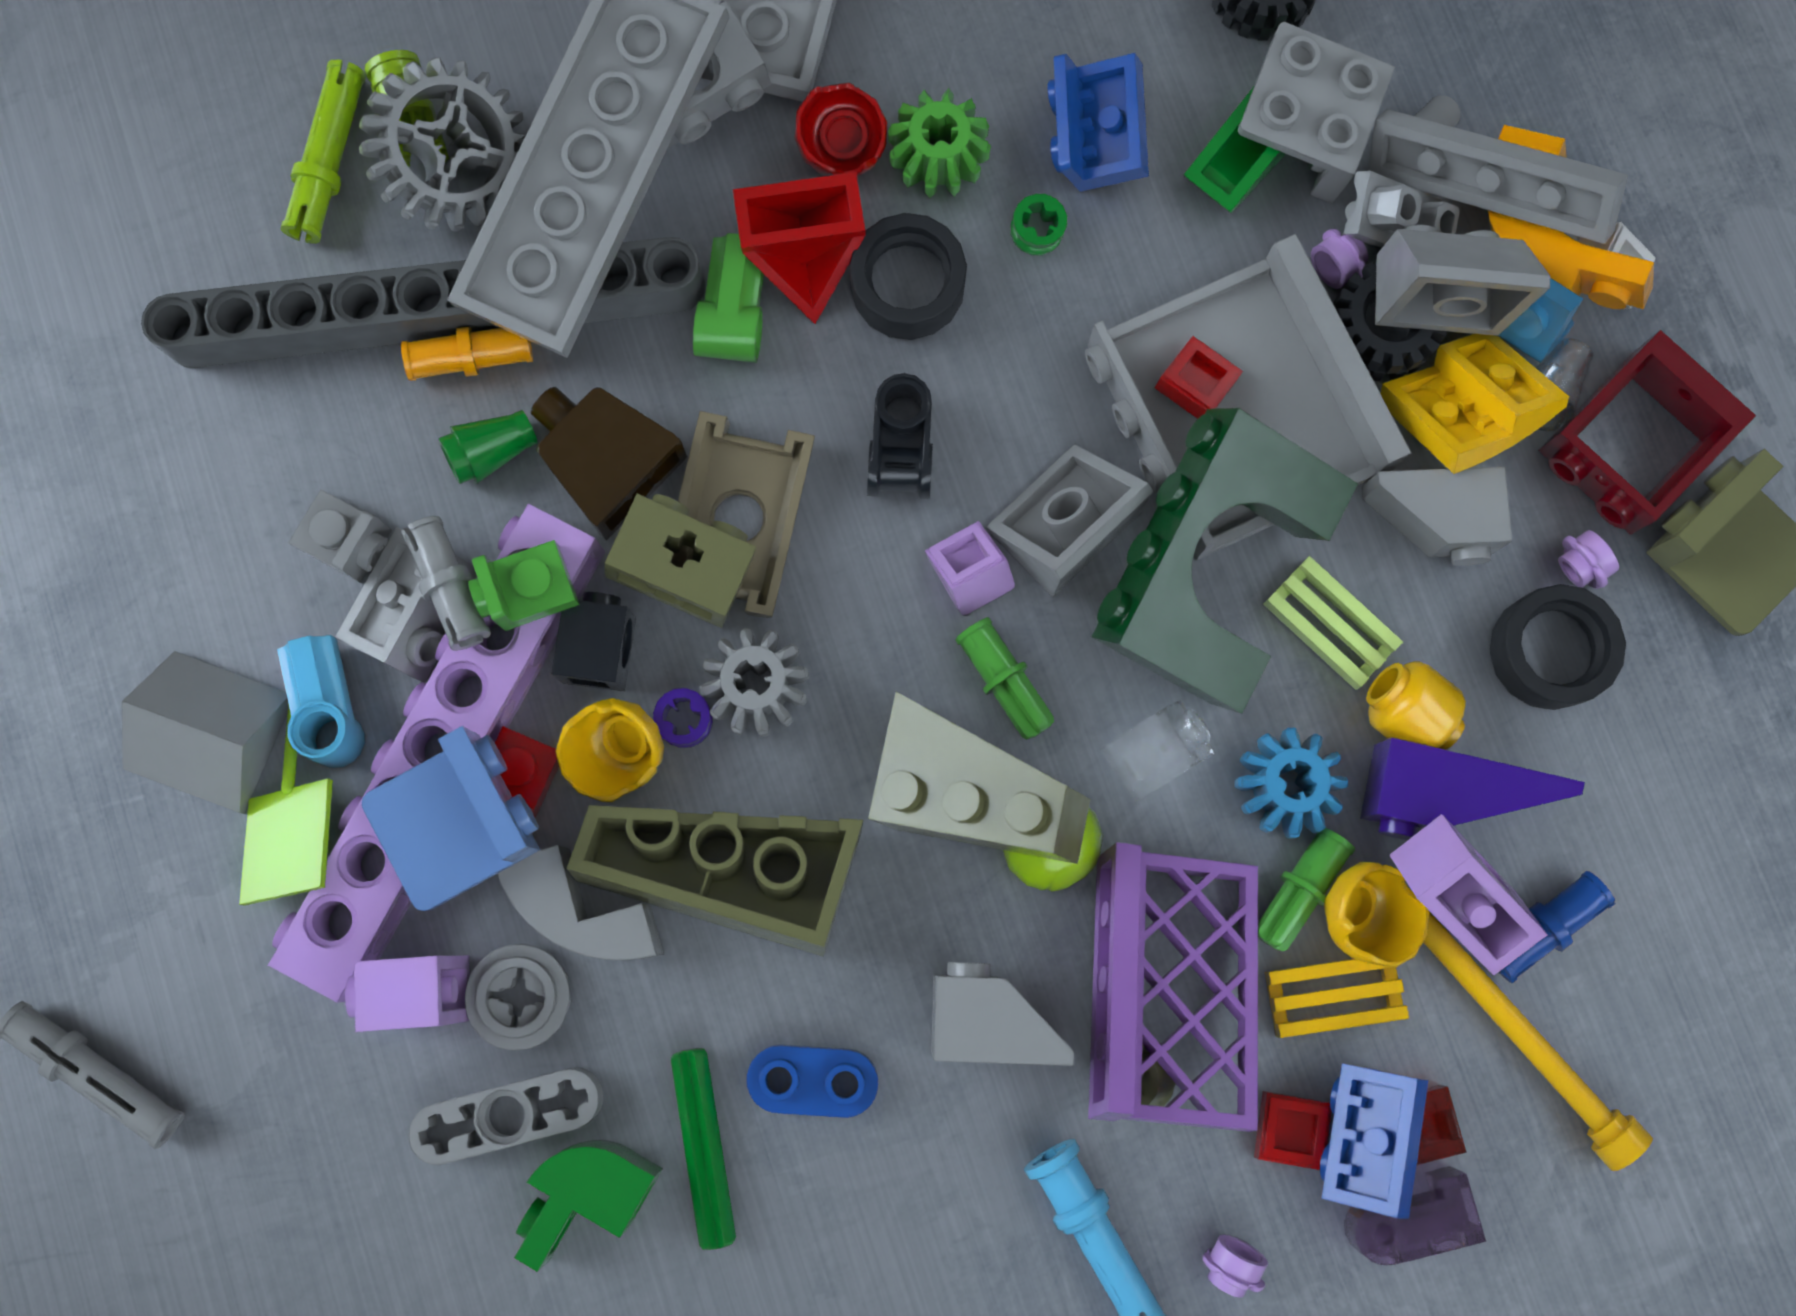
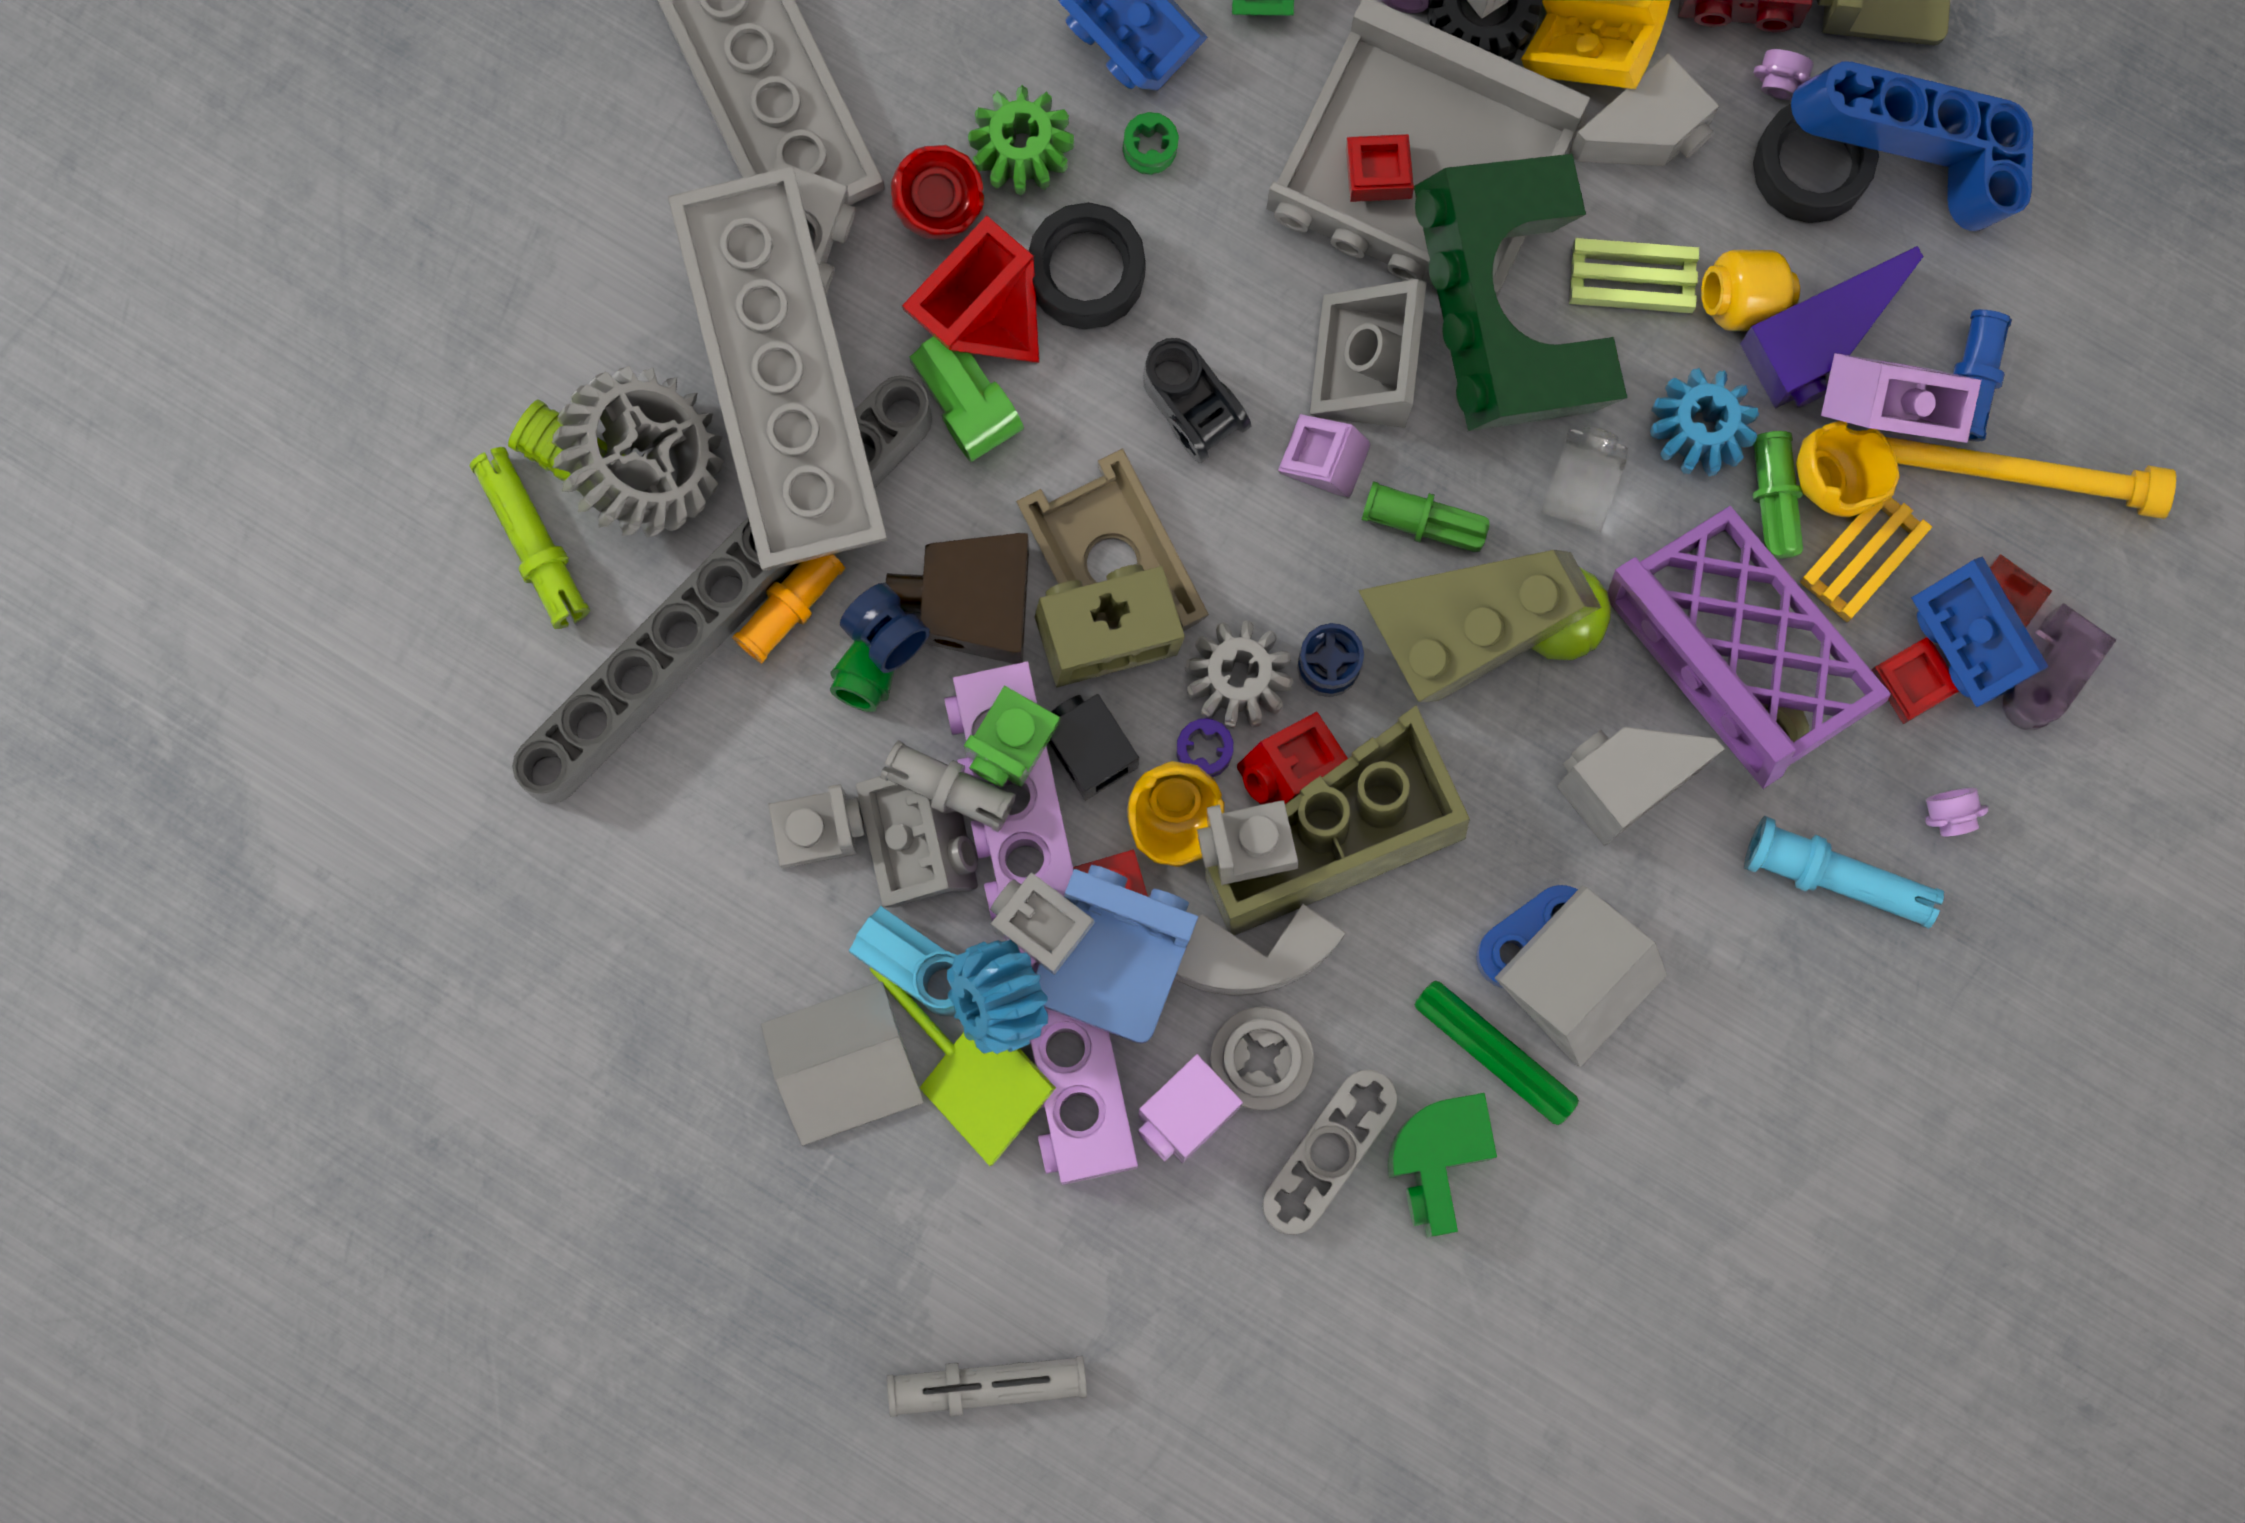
camera: 40 degrees left, 0 degrees up
none -> dark blue wheel [840,583,930,673]
none -> dark azure gear [947,940,1048,1054]
none -> light grey bracket [990,872,1095,975]
none -> light grey bracket [1197,800,1298,885]
none -> red bracket [1237,711,1348,805]
none -> dark blue wheel [1297,623,1364,697]
none -> light grey slope [1495,885,1667,1067]
none -> blue beam [1791,61,2033,231]

